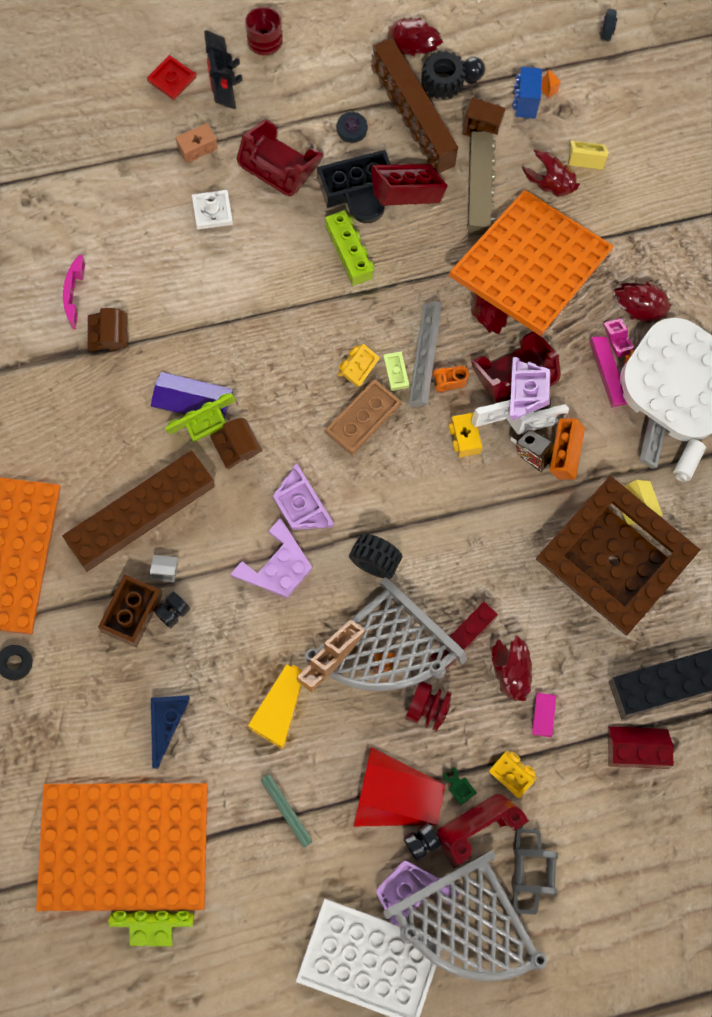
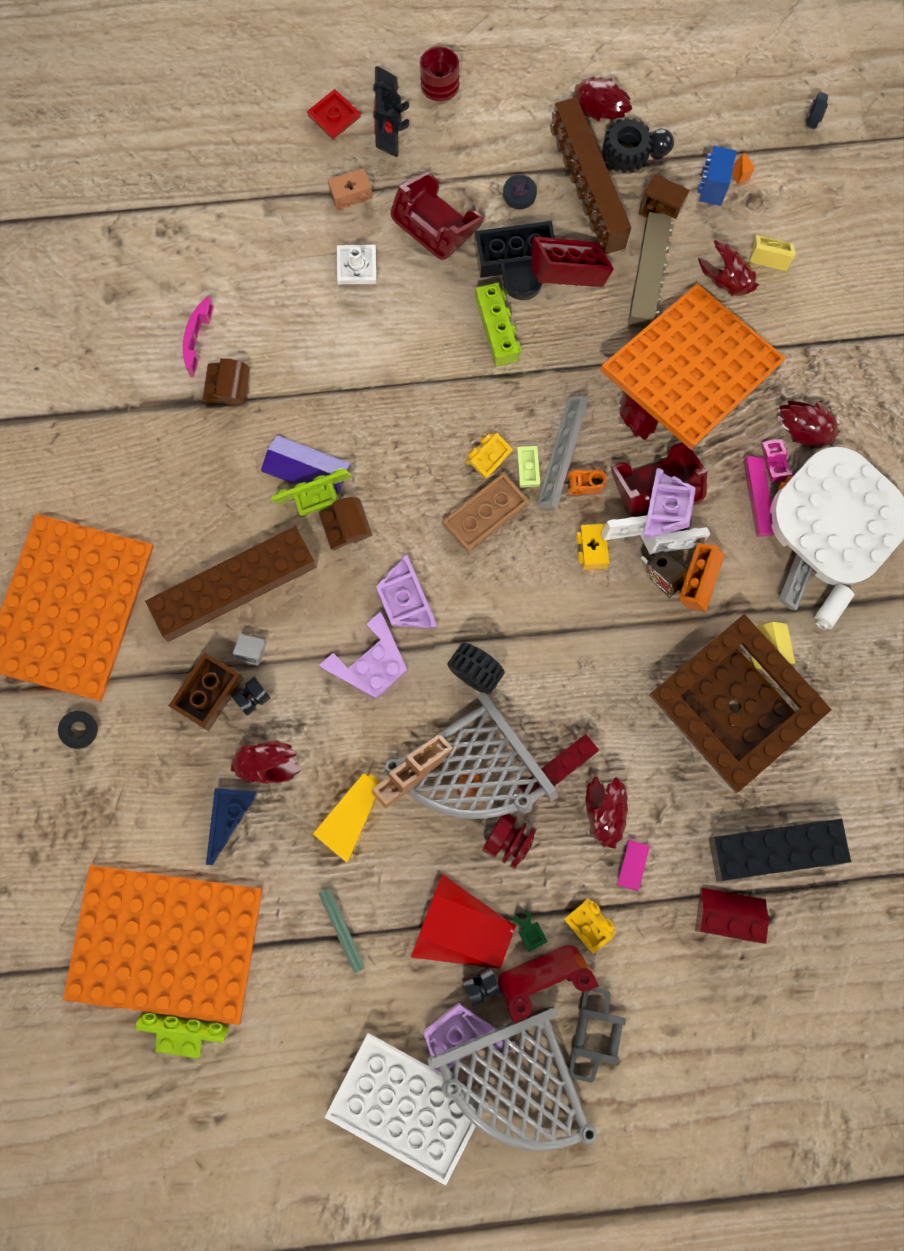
camera: 10 degrees right, 5 degrees up
none -> dark red head [230,740,301,784]

